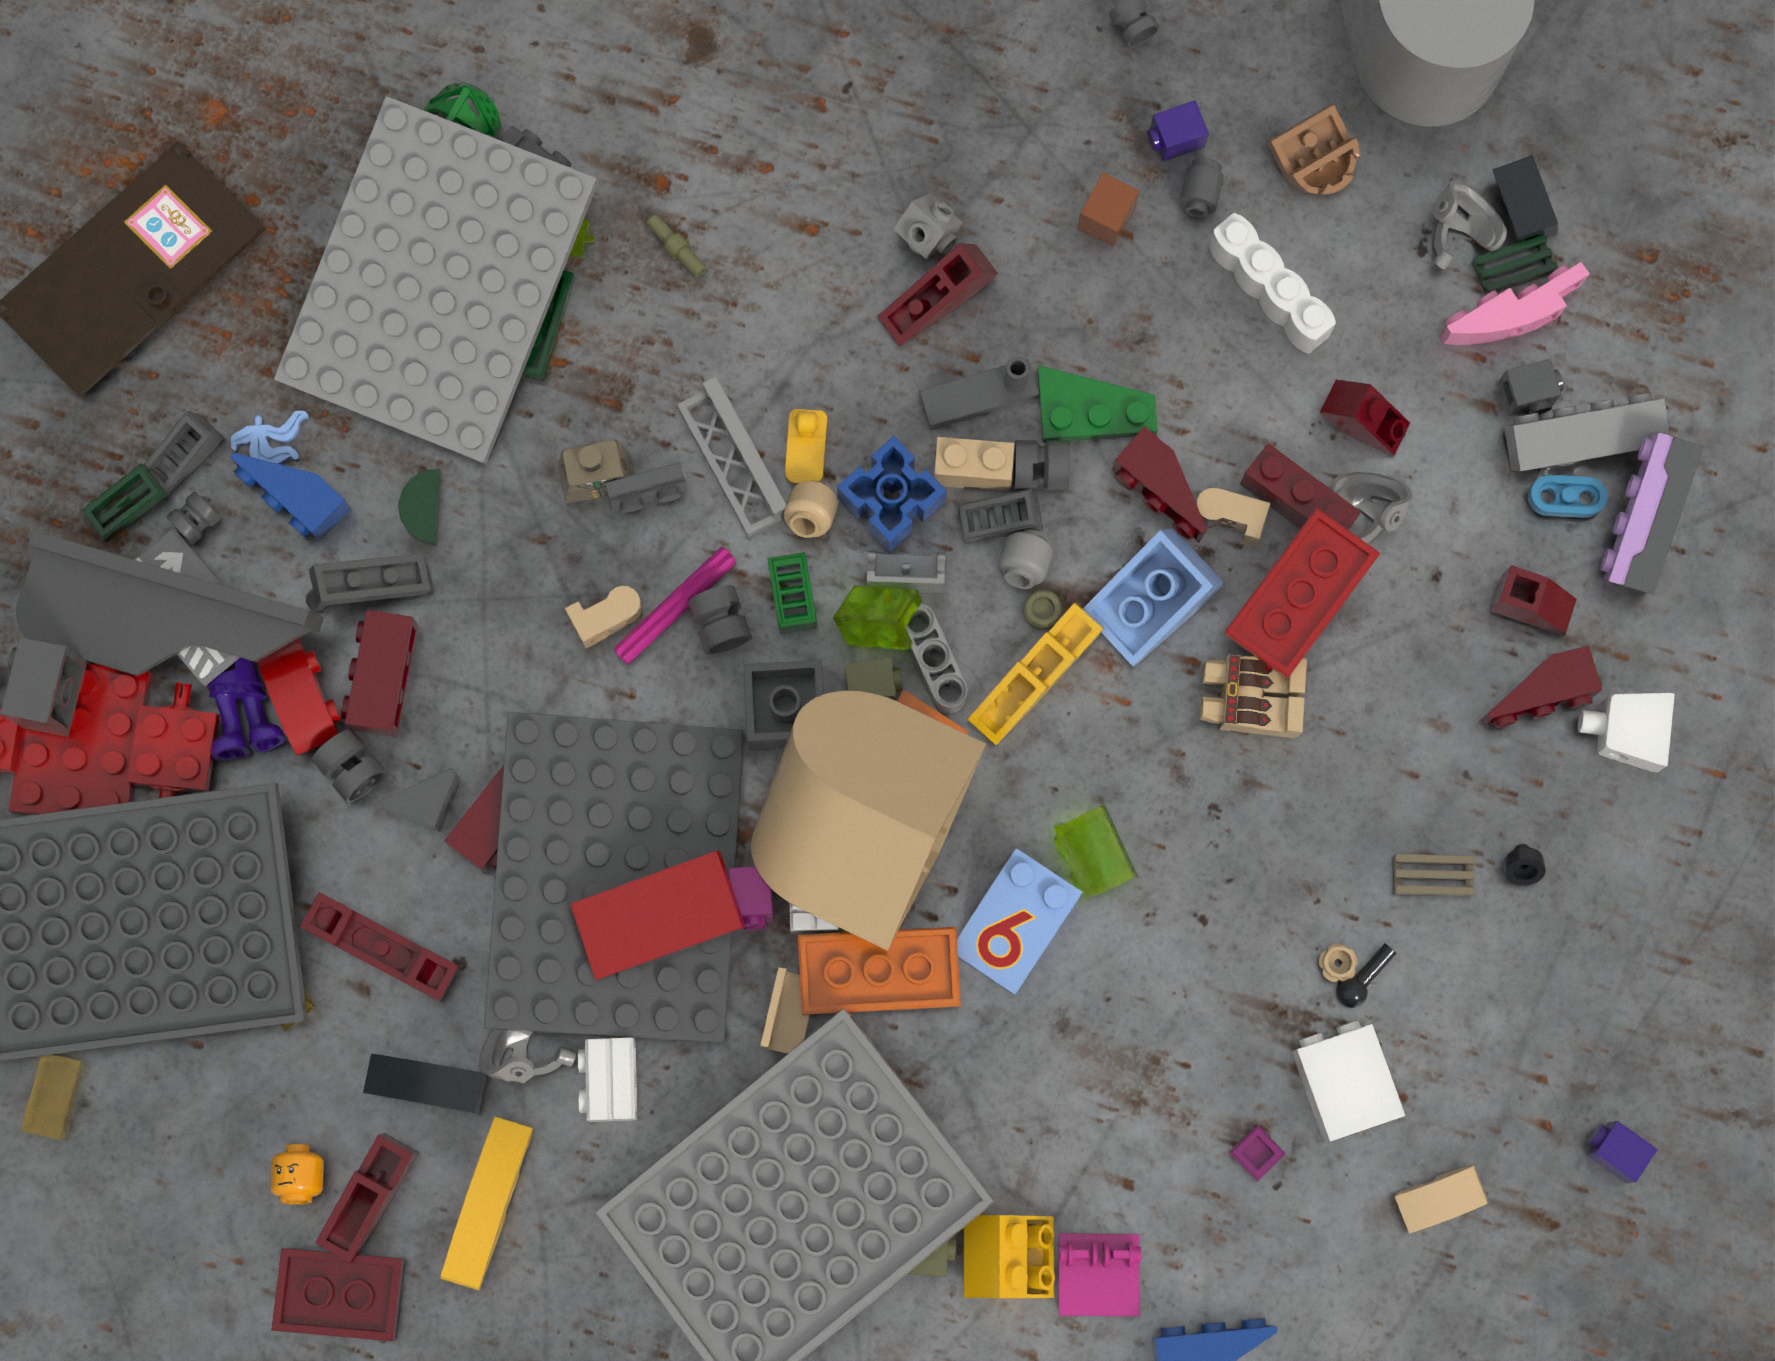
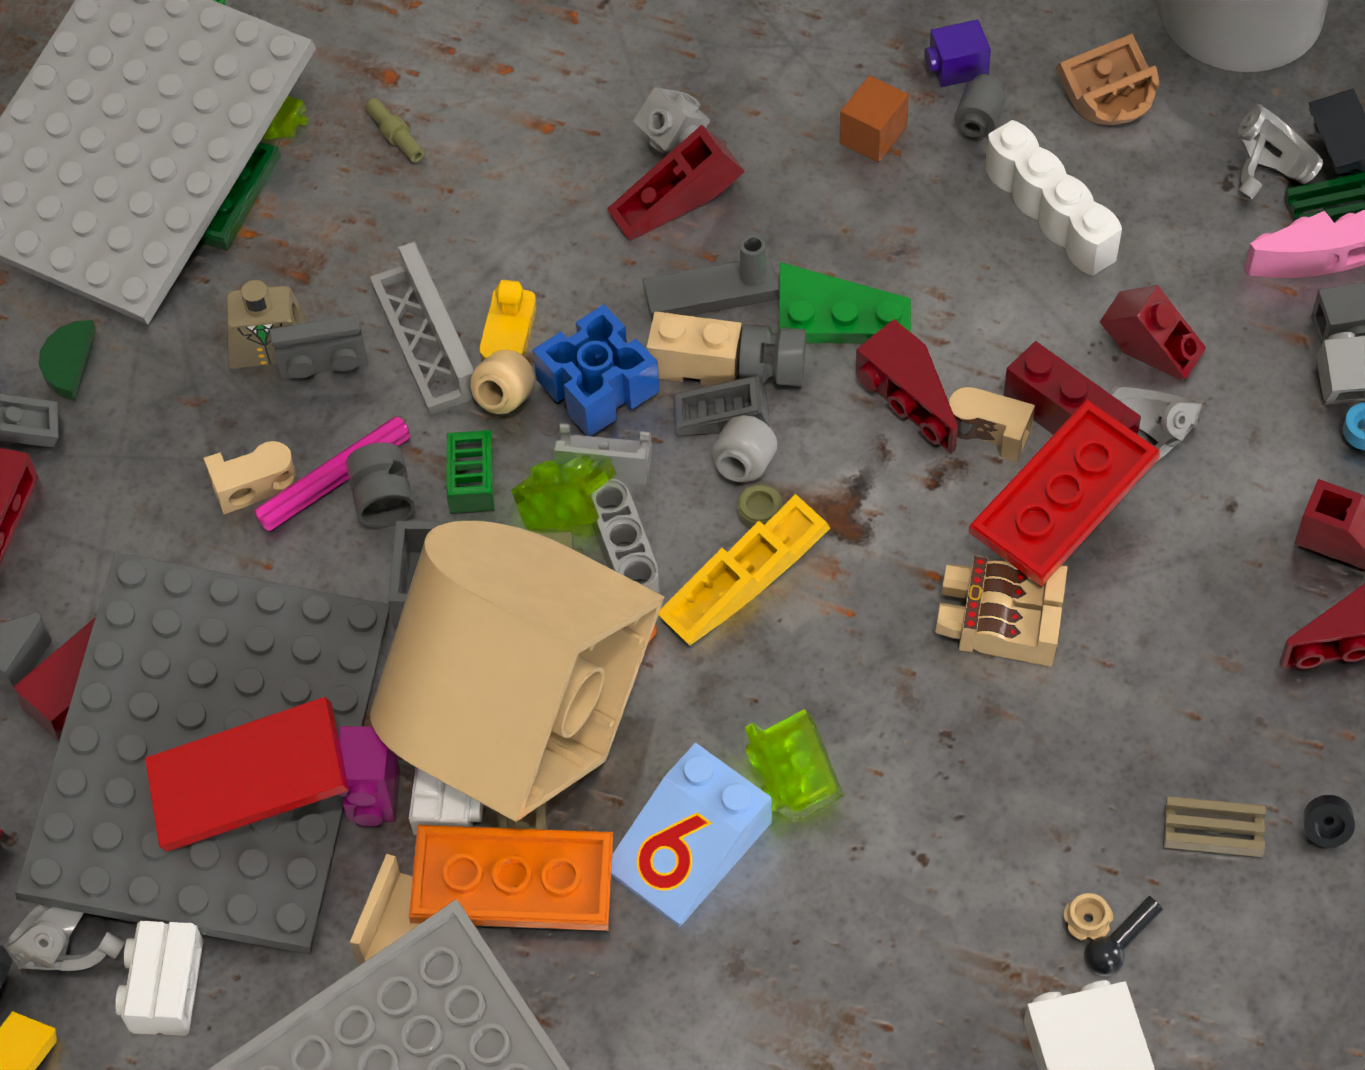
camera: 10 degrees right, 20 degrees down
light blue slope [1083,528,1226,666] -> none

